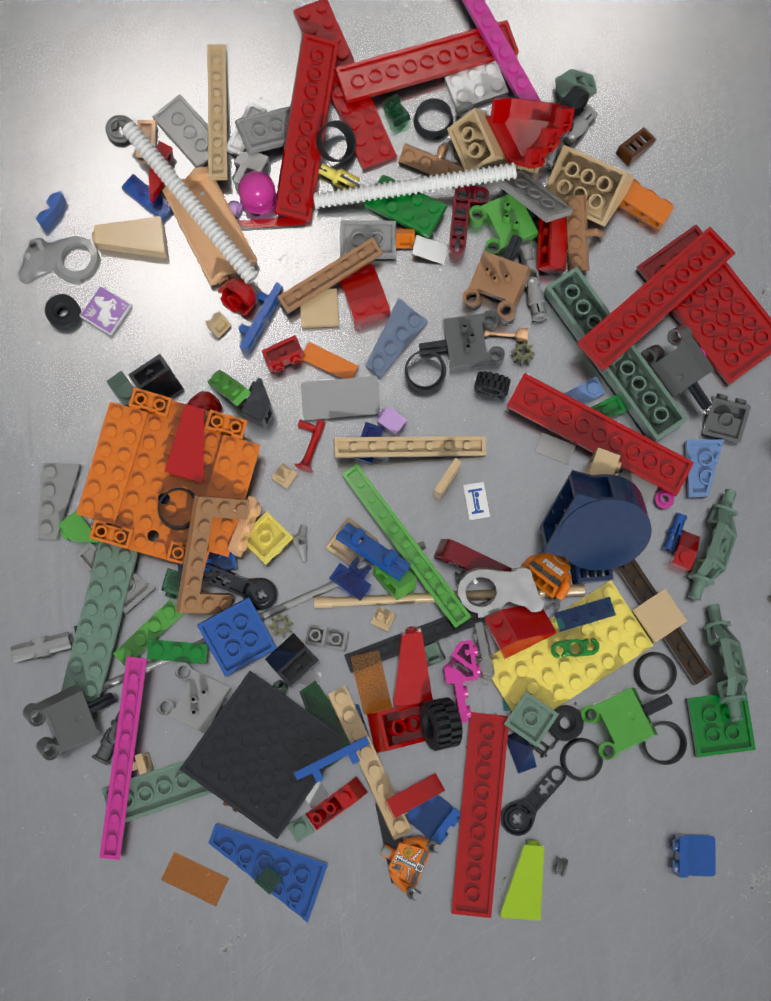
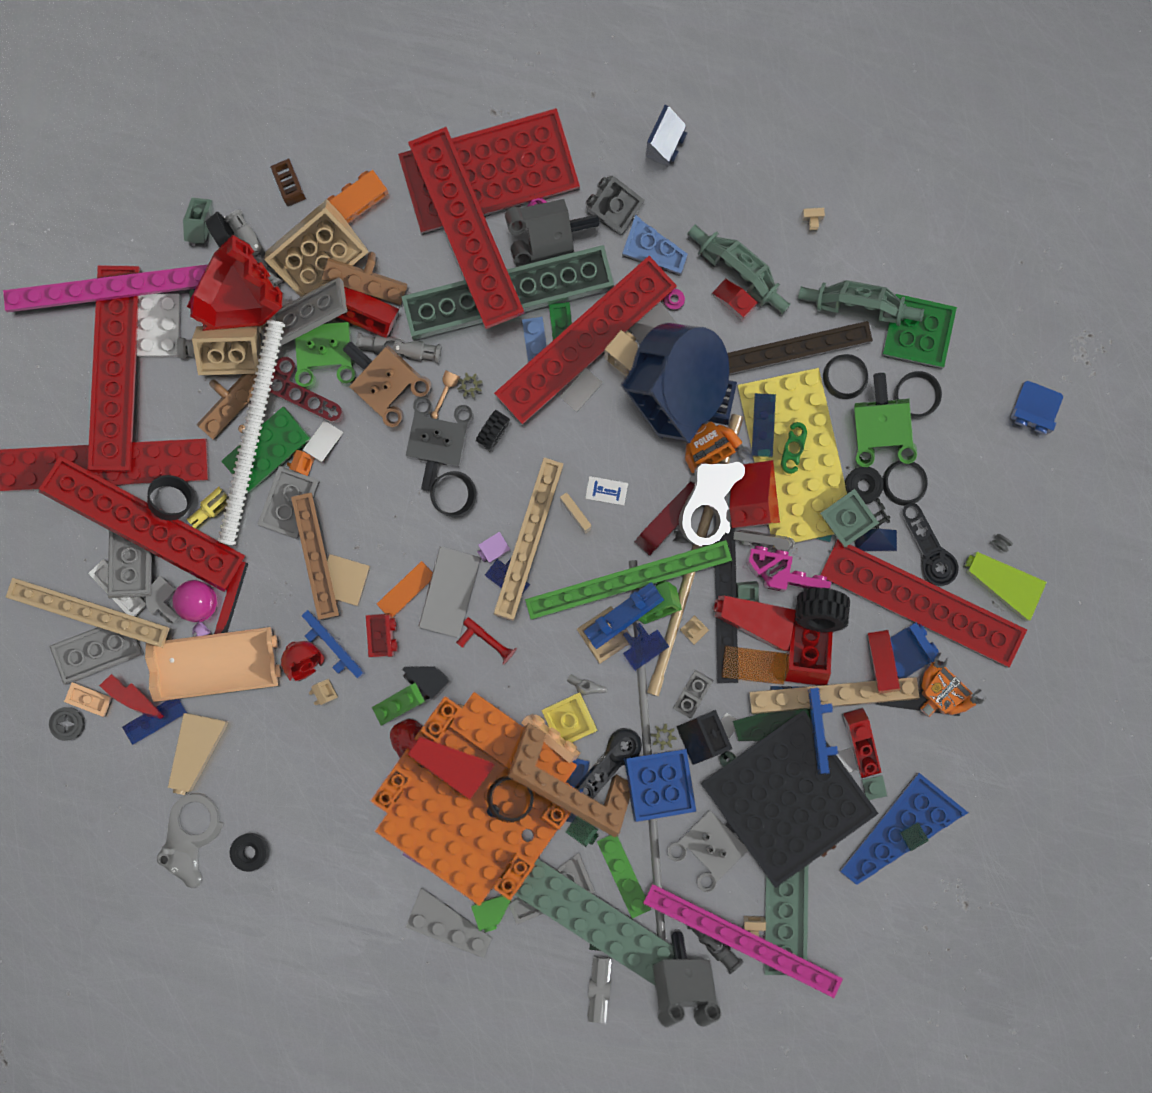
camera: 65 degrees left, 5 degrees up
blue slope [35,190,66,230] -> none
tile [79,285,132,337] -> none
sand green slope [106,370,134,408] -> none
white piece [122,121,259,284] -> none
black slope [128,354,184,398] -> none
green plate [147,639,208,664] -> none
clear orange piece [161,852,229,906] -> none
tan tile [271,463,298,489] -> none
red slope [340,264,390,327] -> none
sand blue wing [365,298,428,378] -> none
clear green bracket [382,94,411,128] -> none
black tyre [413,98,453,140] -> none
tan tile [632,589,687,643] -> none
blue pin [662,513,687,553] -> none

